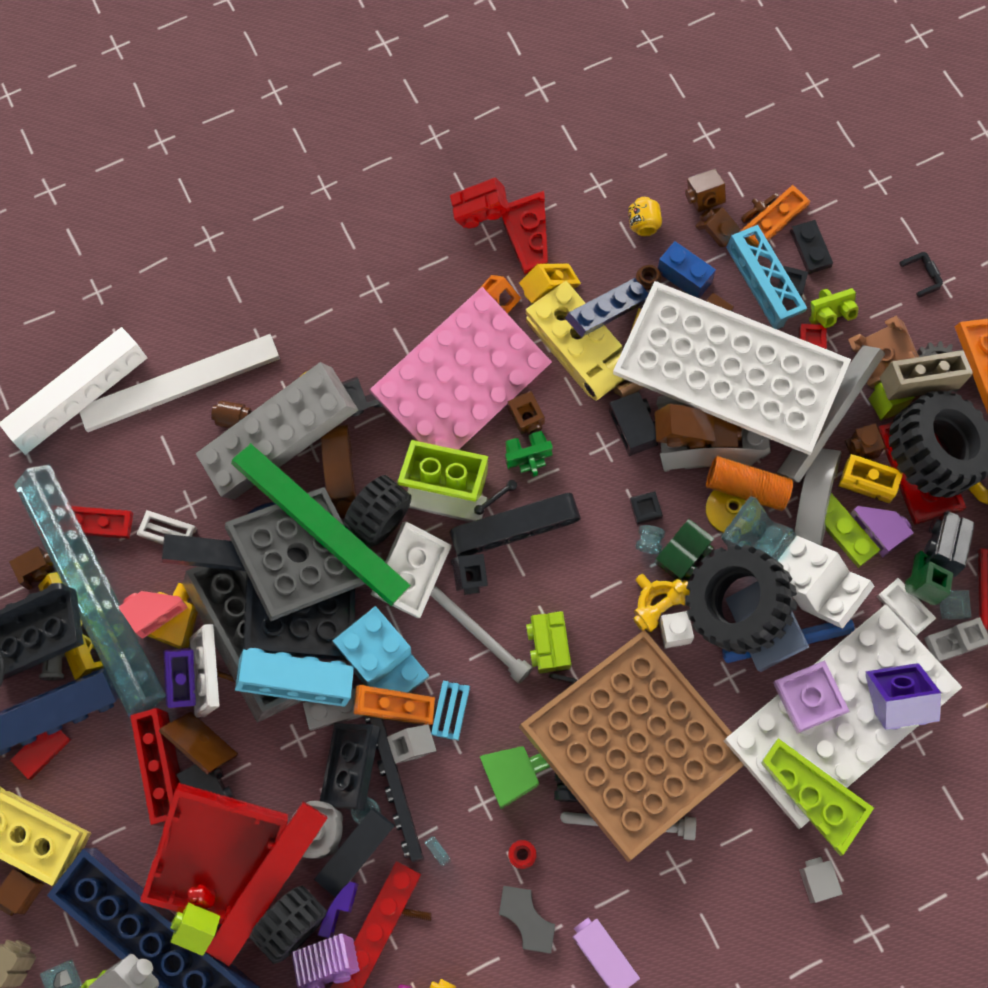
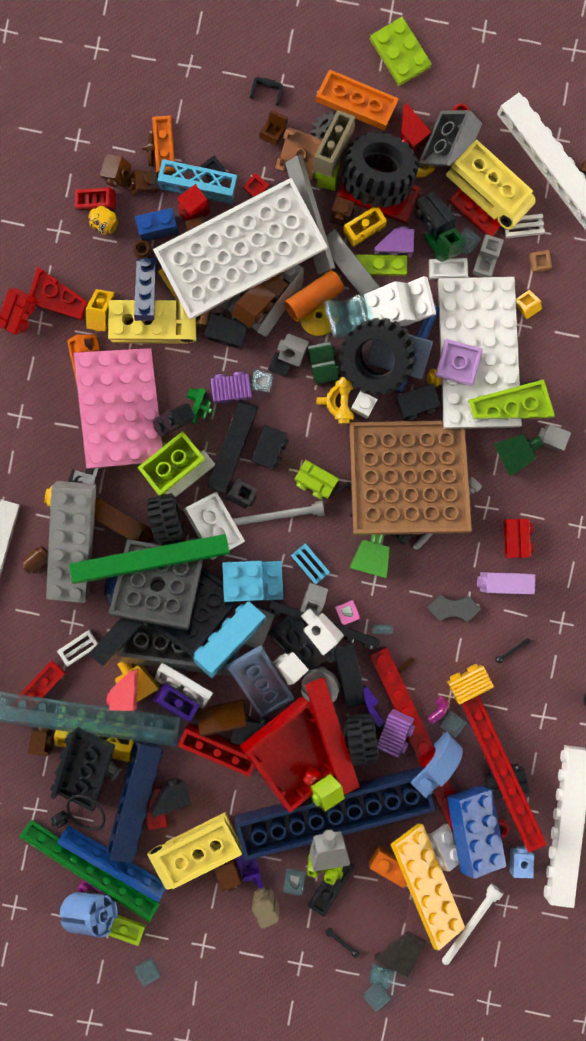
camera: 60 degrees left, 15 degrees up
orange tile [354,685,435,726] -> none
black hinge [474,480,517,515] -> none
reddish brown brick [508,391,545,435] -> none
red plate [508,840,536,869] -> none
clear light blue wheel [635,525,665,554] -> none
black plate [790,220,833,274] -> none
lime hips [809,288,858,328] -> none
dark purple slope [865,663,941,730] -> none
none -> red slope [75,187,116,210]
none -> black slope [150,778,191,817]
none -> black brick [153,403,195,436]
none -> red brick [177,184,210,221]
none -> medium lavender brick [211,372,252,404]
none -> sand blue tile [227,645,295,718]
none -> dark purple slope [235,852,263,889]
none -> clear light blue slope [250,369,273,393]
none -> black brick [251,425,289,471]
none -> reddish brown bracket [259,110,288,146]
none -> white brick [273,652,309,686]
none -> light grey brick [277,334,309,367]
none -> white torso [301,609,344,655]
none -> slope [335,600,360,625]
none -> black brick [395,384,441,421]
none -> yellow plate [427,369,442,388]
none -> dark green torso [494,434,544,476]
none -> red brick [503,519,534,558]
none -> yellow slope [516,290,542,319]

